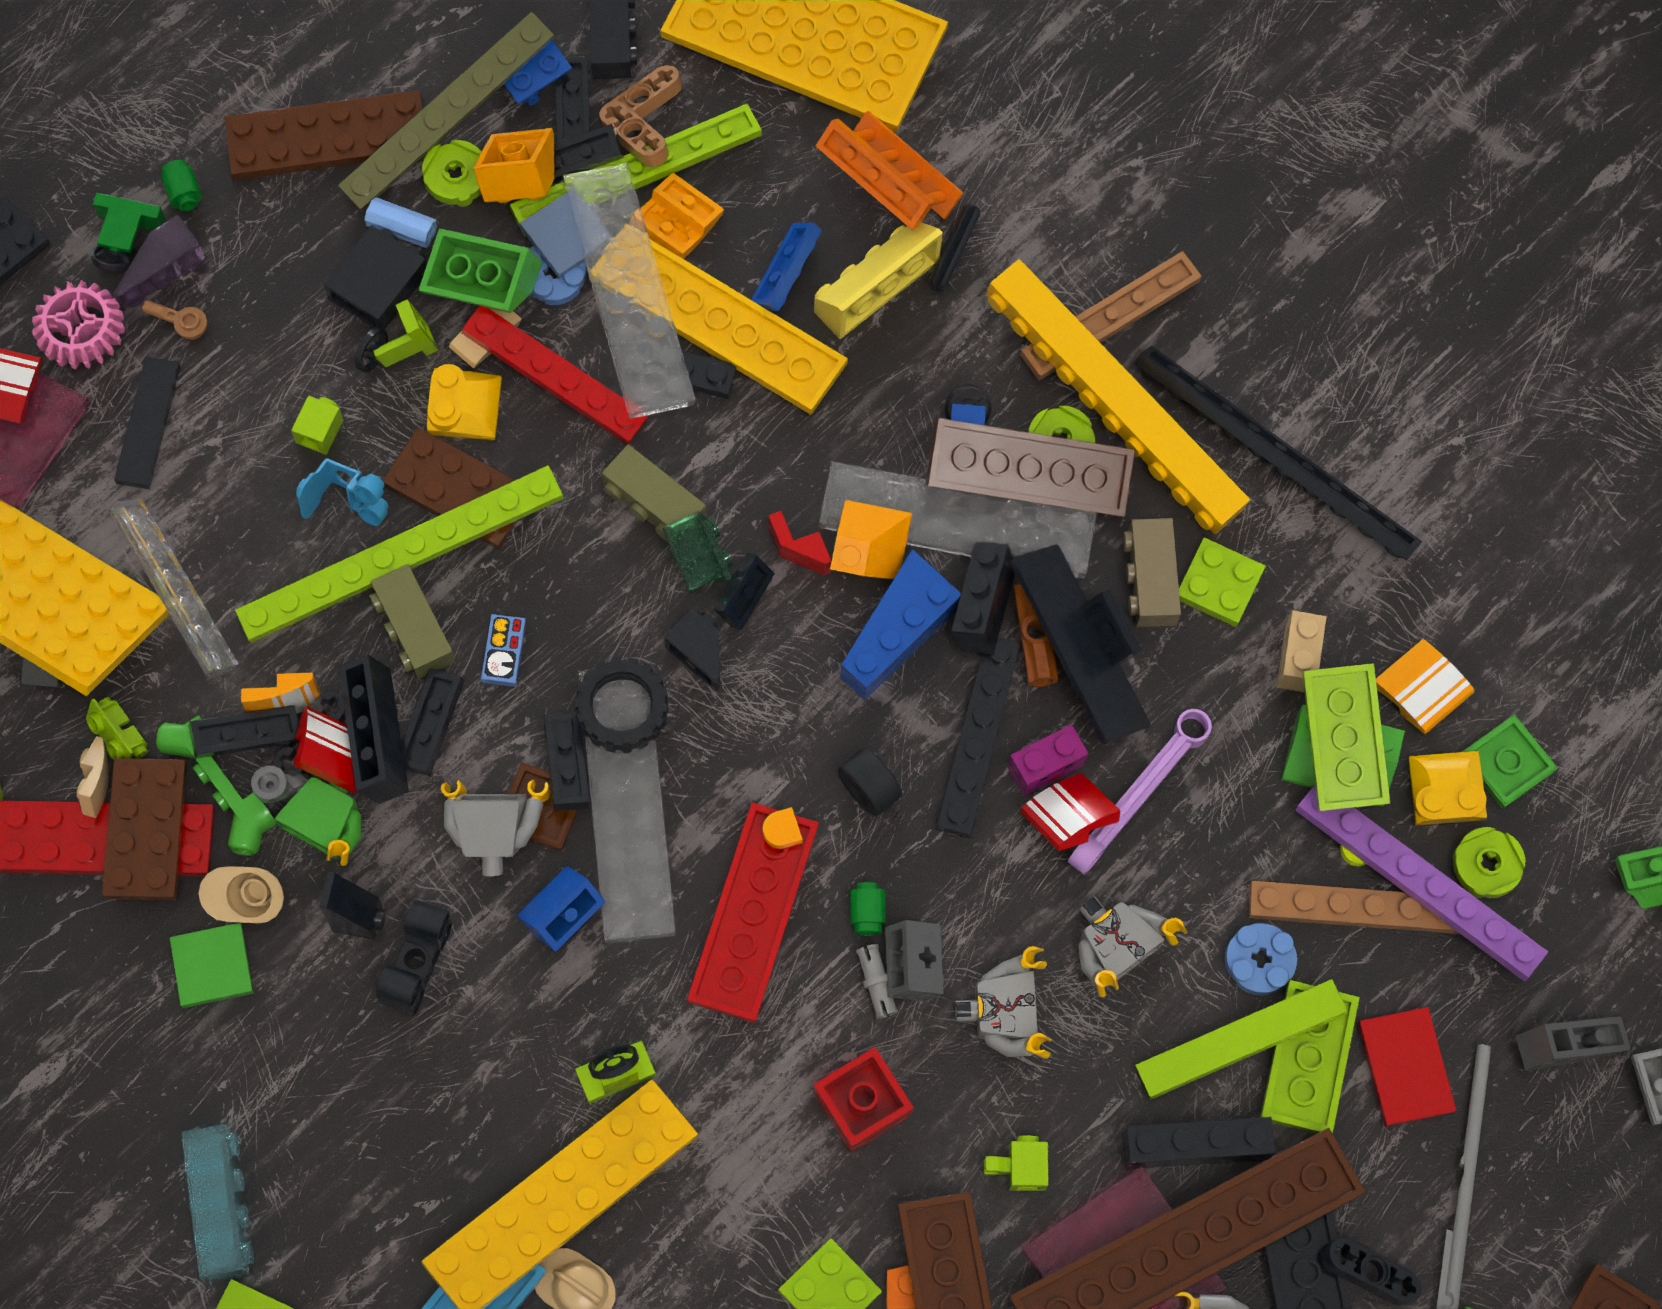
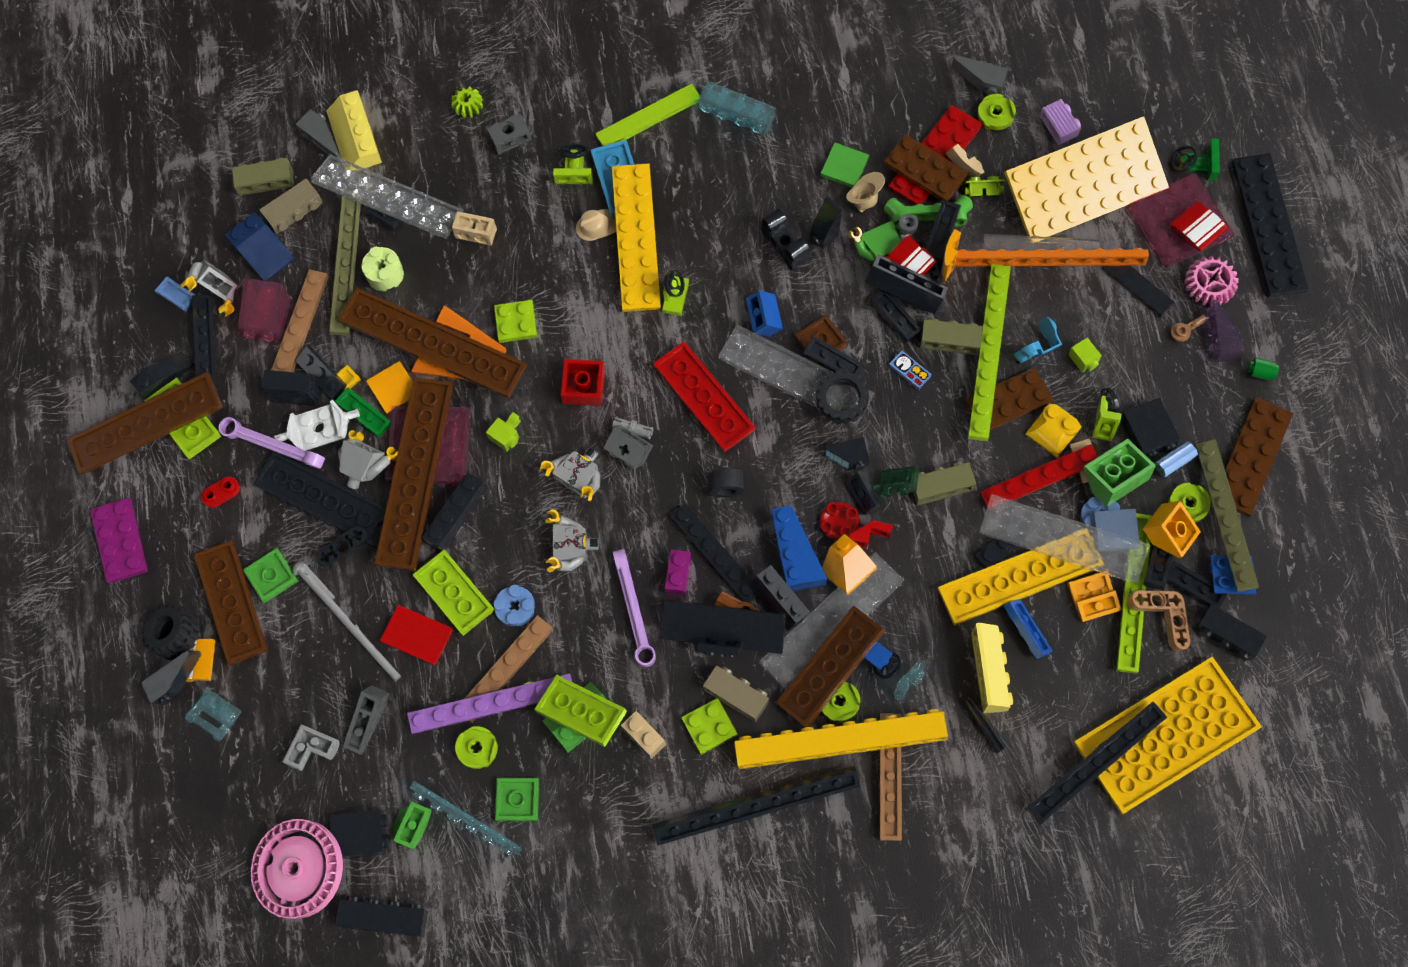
camera: 135 degrees right, 0 degrees up
green piece [91,193,167,272] -> none
light grey torso [441,780,550,876] -> none
light orange tile [763,807,803,849] -> none
orange fence [816,111,964,230] -> none
green brick [850,882,886,935] -> none
red slope [1021,773,1121,851] -> none
lime tile [1135,979,1348,1100] -> none
light orange slope [1376,639,1474,734] -> none
yellow slope [1408,751,1487,826] -> none
none -> clear light blue plate [410,781,522,856]
none -> red dish [820,502,859,540]
none -> clear light blue plate [893,660,926,701]
none -> orange plate [955,248,1149,267]
none -> black plate [1026,701,1167,825]

